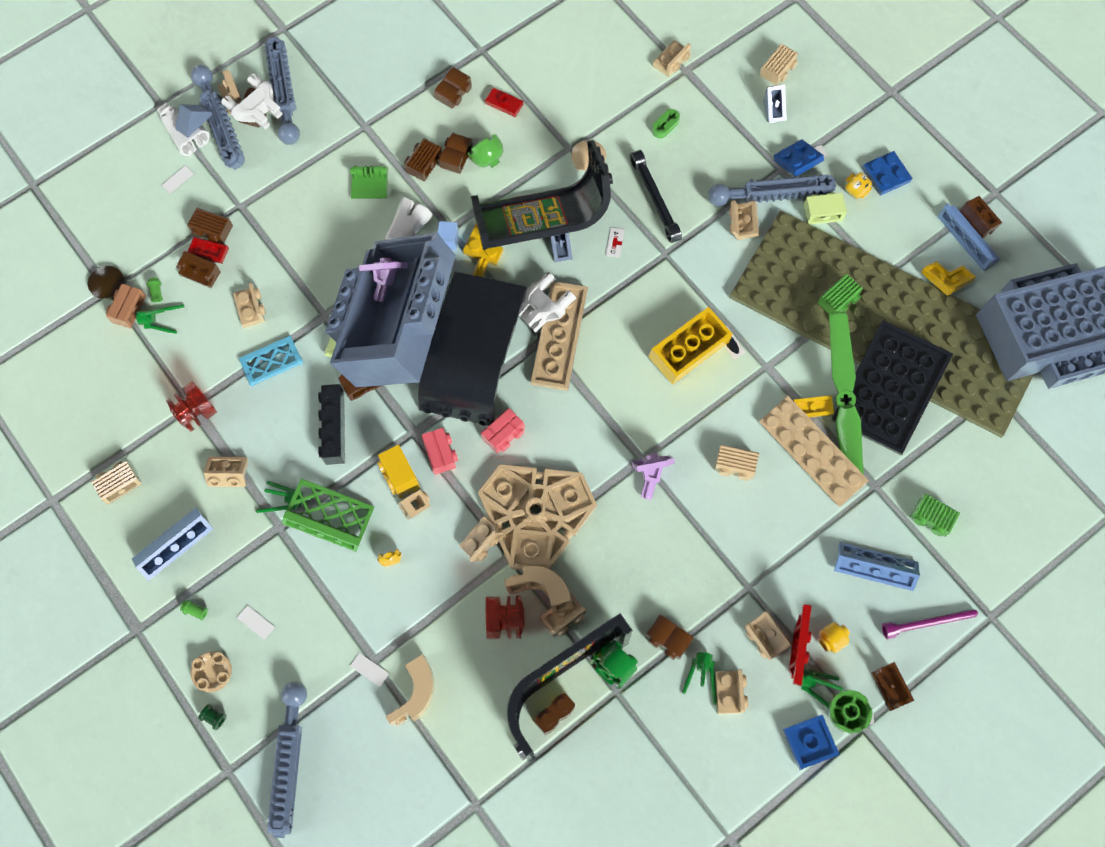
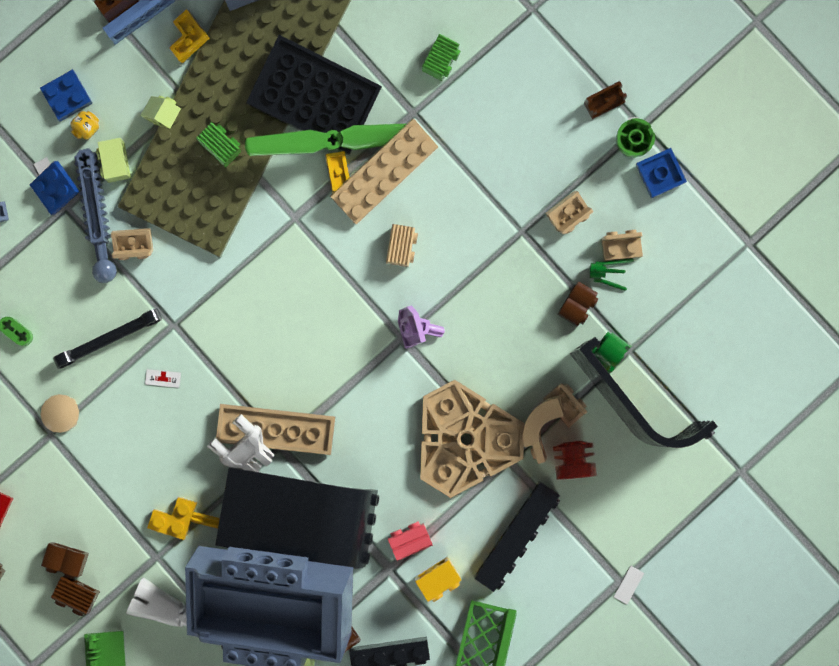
camera: 100 degrees left, 15 degrees up
sand blue gear [267,681,307,838] -> none
lavender piece [359,258,407,302] -> none
yellow plate [377,549,402,567] -> none
tan arch [386,654,435,726] -> none
tan brick [397,489,431,520] -> none
light blue brick [438,221,459,251] -> none
tan bracket [459,516,503,562] -> none
bright green cylinder [467,134,503,168] -> none
black panel [471,140,613,249] -> none
coral brick [481,408,525,454] -> none
reddish brown brick [534,693,575,735] -> none
sand blue slope [549,233,573,262] -> none
yellow brick [649,307,733,385] -> none
sticker [724,326,746,359] -> none
red wing [789,604,812,686] -> none
green plant [801,668,843,709] -> none
yellow head [818,622,850,653] -> none
medium blue fence [834,542,920,591] -> none
magenta piece [882,609,978,639] -> none
none -> yellowish green brick [140,95,181,129]
none -> black brick [474,481,560,592]

